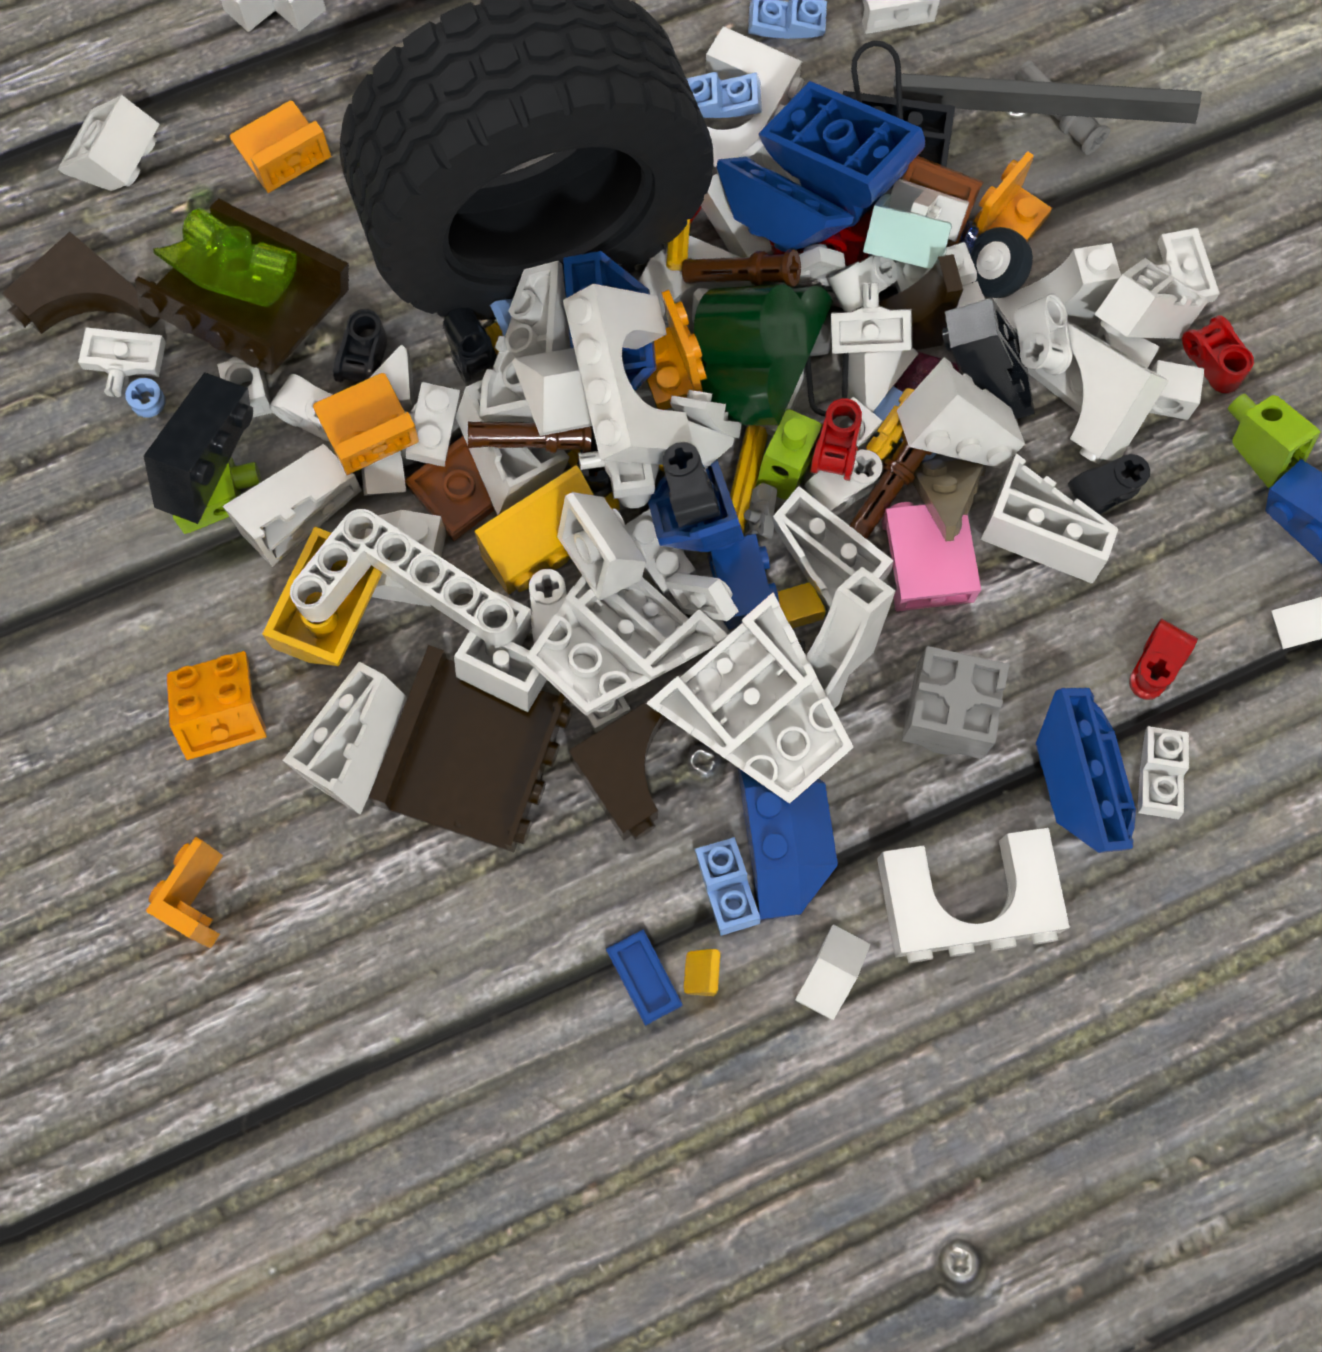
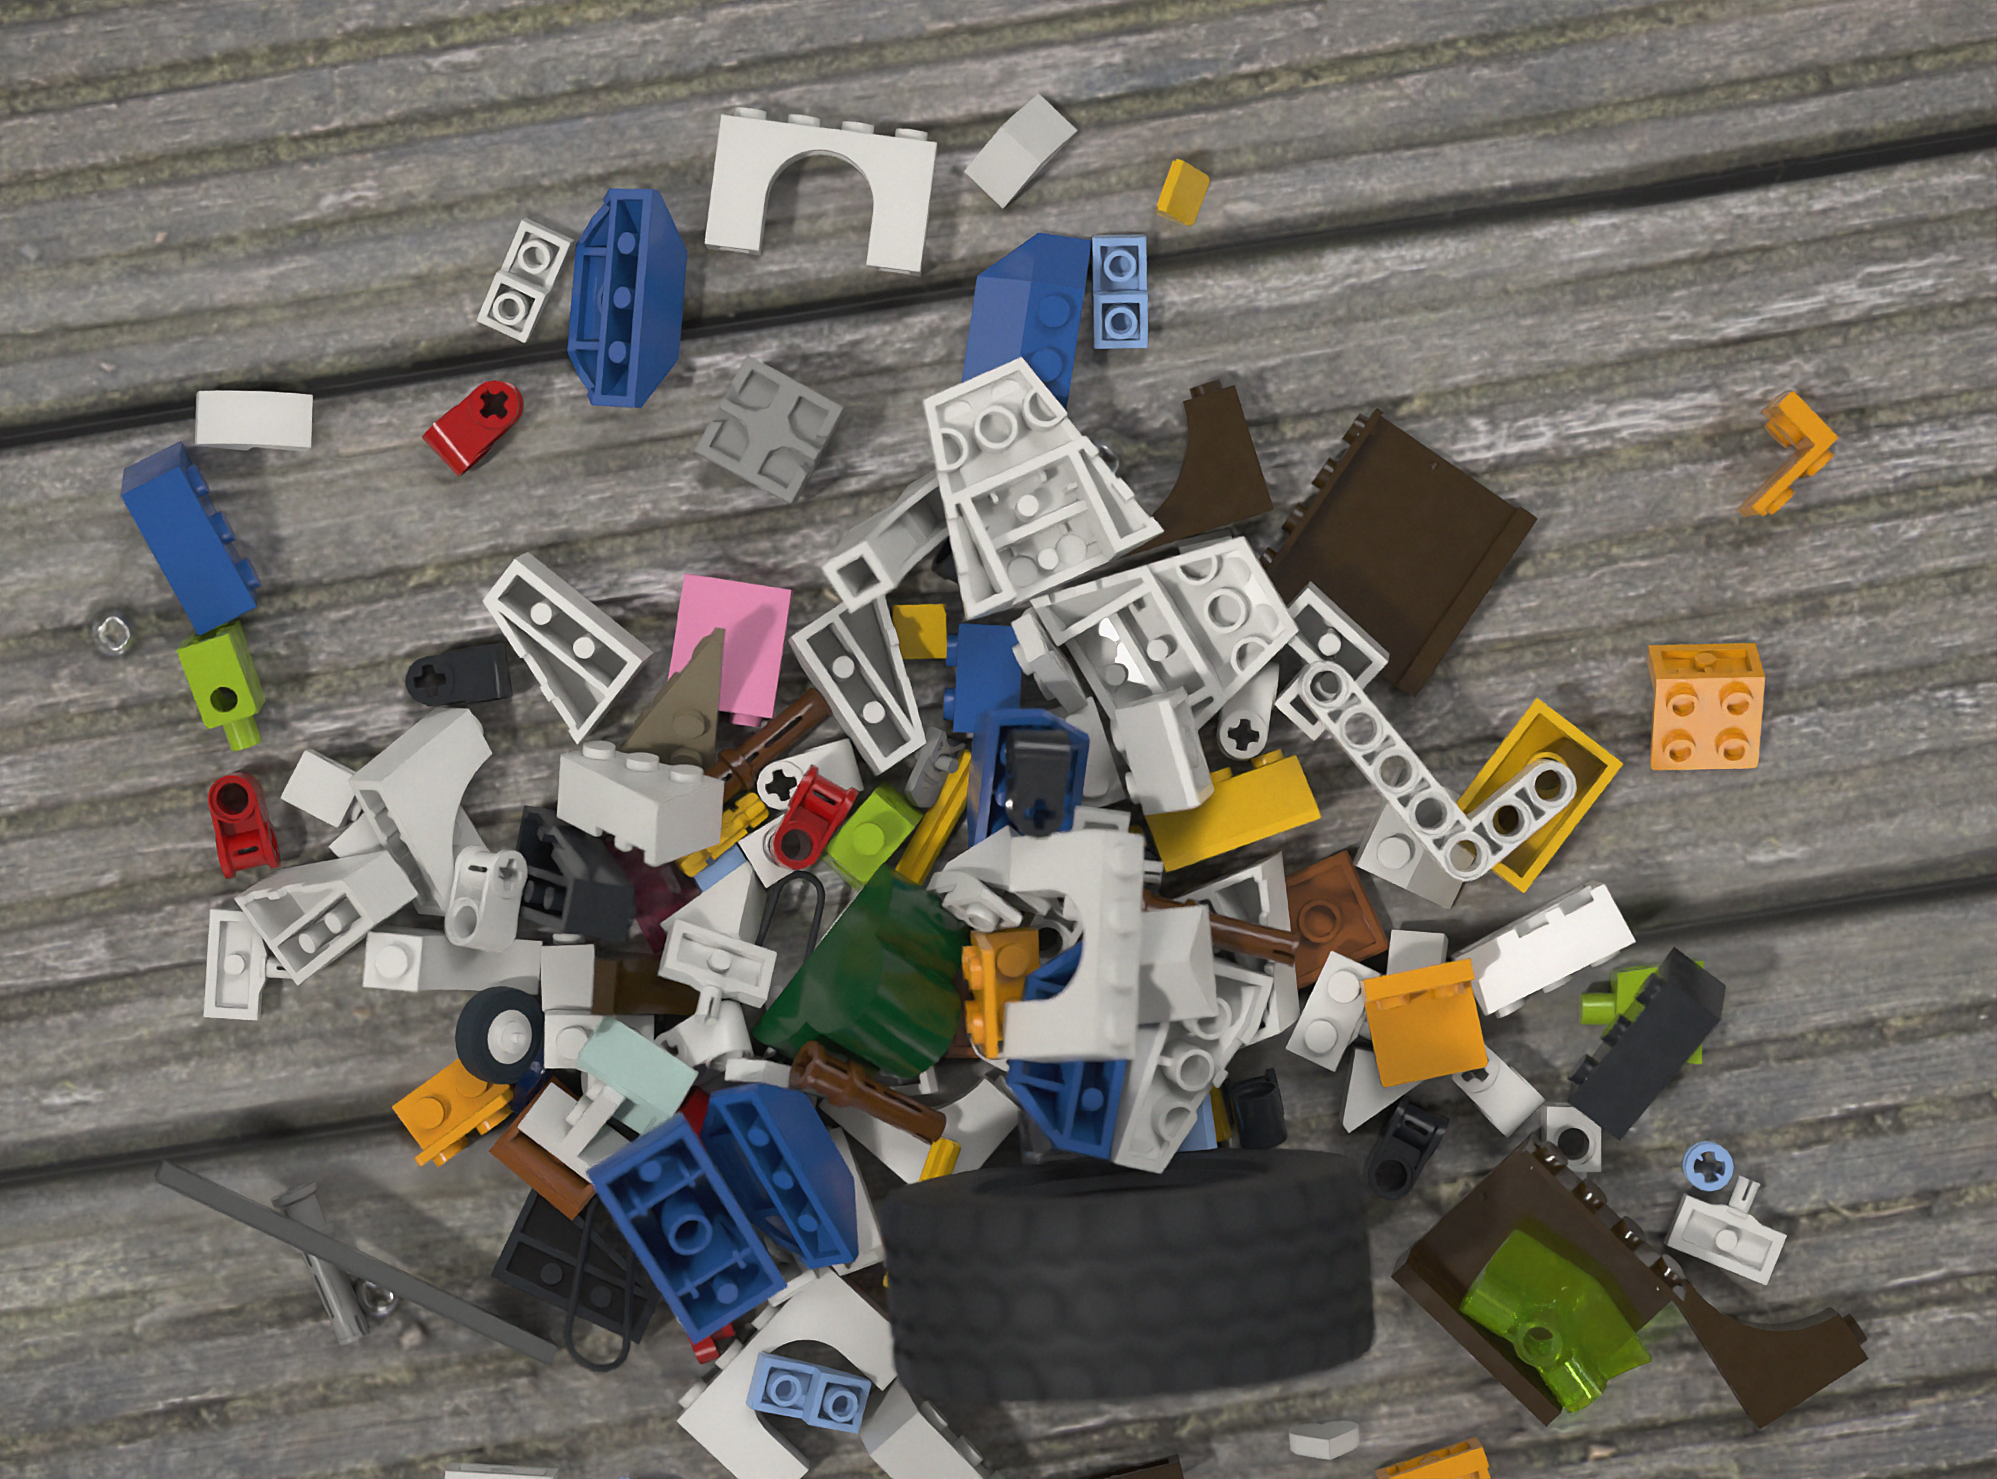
camera: 165 degrees left, 15 degrees up
white wedge [283,662,408,815] -> none
blue tile [606,929,683,1026] -> none

